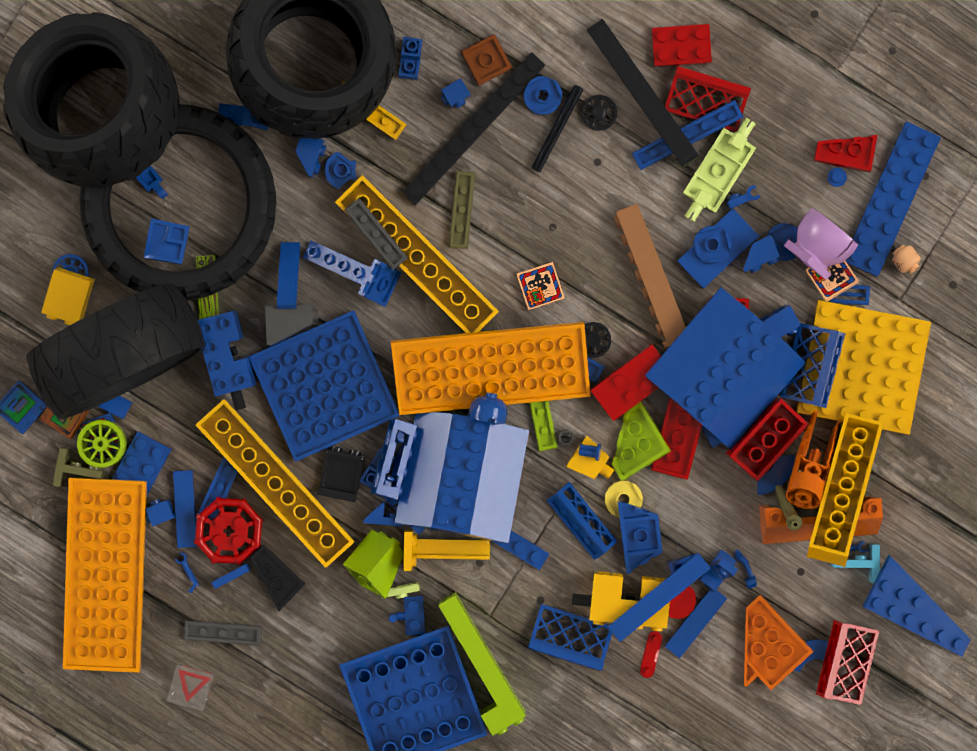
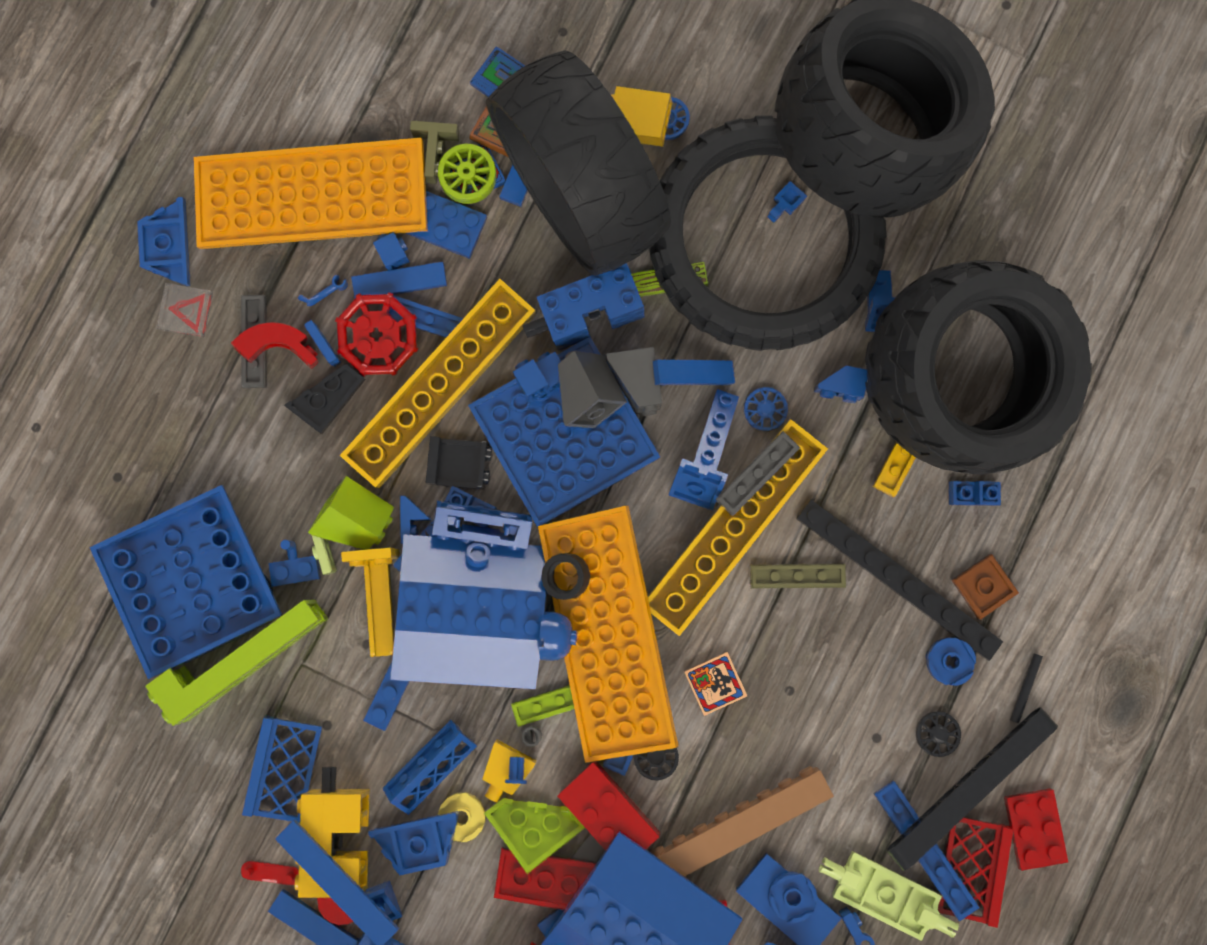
camera: 85 degrees right, 5 degrees down
blue plate [144,218,190,265] -> none
blue animal [325,152,357,189] -> none
blue brick [440,78,471,109] -> none
black axle [532,85,583,172] -> none
none -> blue wing [137,197,190,286]
none -> red arch [231,323,318,369]
none -> blue tile [465,543,490,568]
none -> blue brick [513,352,561,403]
none -> black tyre [541,553,590,600]
none -> dark grey slope [558,350,627,428]
none -> blue wheel [744,387,788,431]
none -> black bar [1010,653,1043,724]

